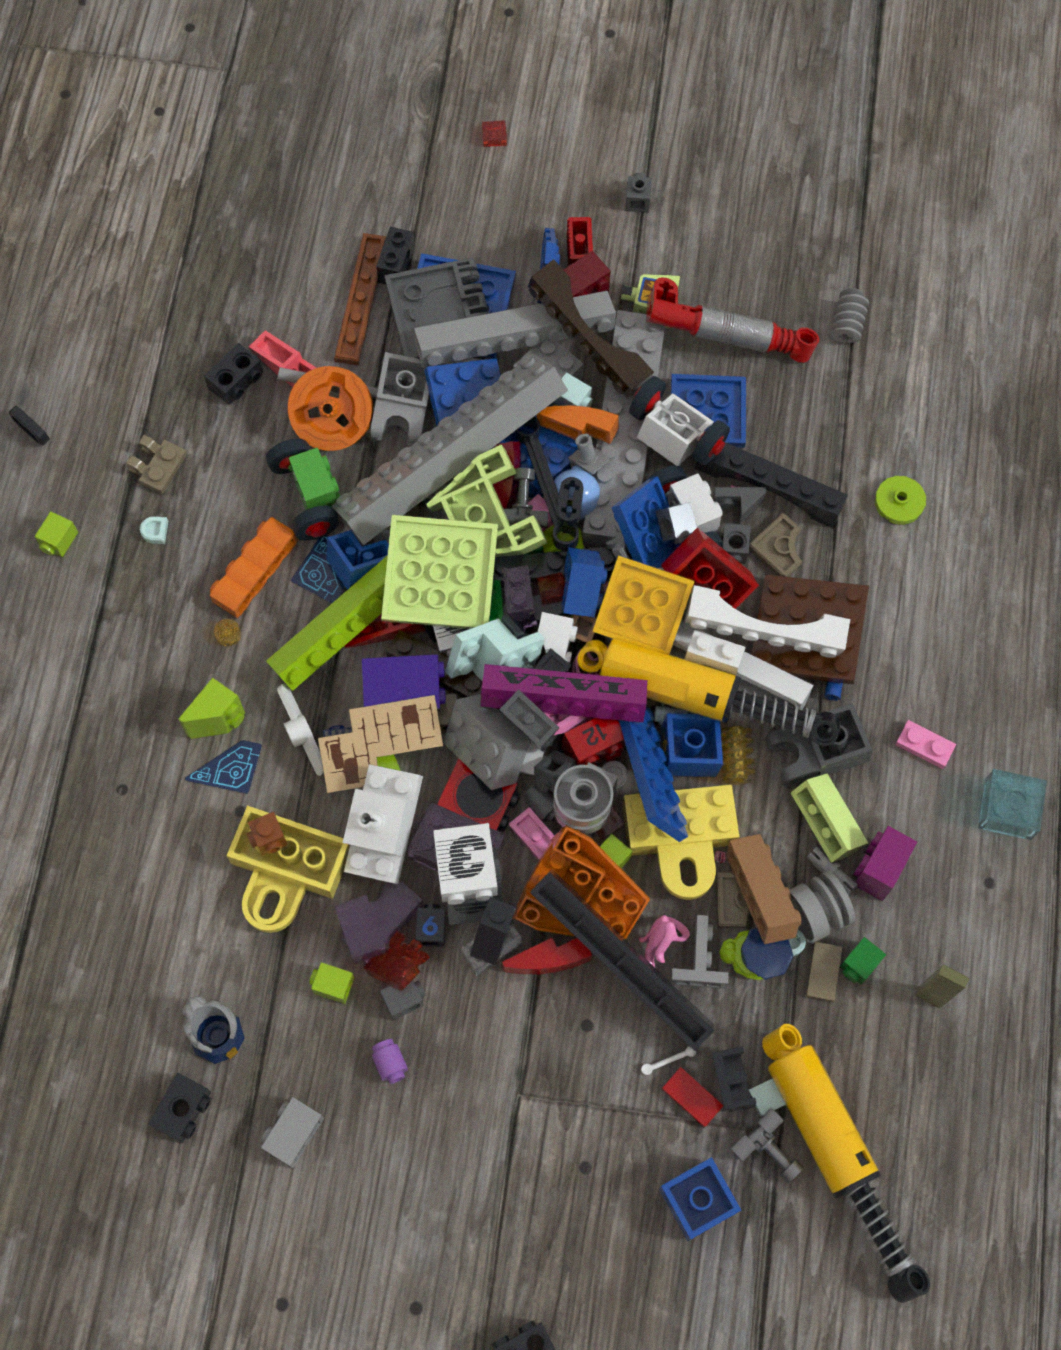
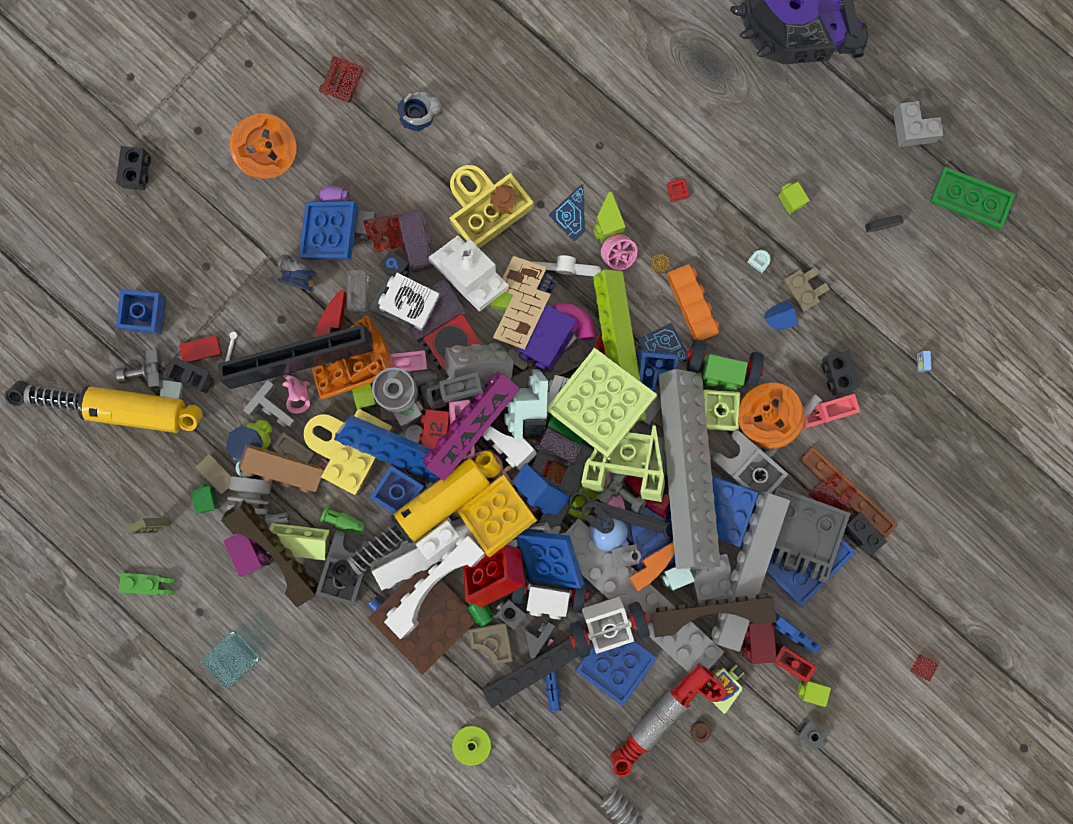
camera: 120 degrees right, 15 degrees up
black brick [148,1072,212,1144] -> none
light grey brick [261,1097,324,1168] -> none
lime brick [309,962,355,1004] -> none
clear purple brick [334,895,389,964] -> none
black slope [470,897,517,966] -> none
black tile [533,648,571,672] -> none
brick [656,502,697,544] -> none
clear yellow piece [721,726,756,785] -> none
bright pink plate [895,720,956,769] -> none
none -> bright green hinge [118,572,175,595]
none -> dark brown arch [221,500,318,608]
none -> orange wheel [229,113,296,179]
none -> piece [277,254,317,291]
none -> blue plate [299,201,358,260]
none -> clear red plate [318,56,364,103]
none -> bright green piece [320,506,364,535]
none -> green brick [467,603,494,627]
none -> blue pin [542,651,561,712]
none -> dark pink cylinder [555,303,596,340]
none -> bright pink wheel [601,234,638,271]
none -> red tile [666,178,690,202]
none -> reddish brown tile [690,721,711,743]
none -> yellowish green brick [703,390,740,431]
none -> blue brick [764,301,798,330]
none -> lime brick [798,680,831,707]
none -> clear red plate [809,472,857,512]
none -> light blue tile [917,351,931,372]

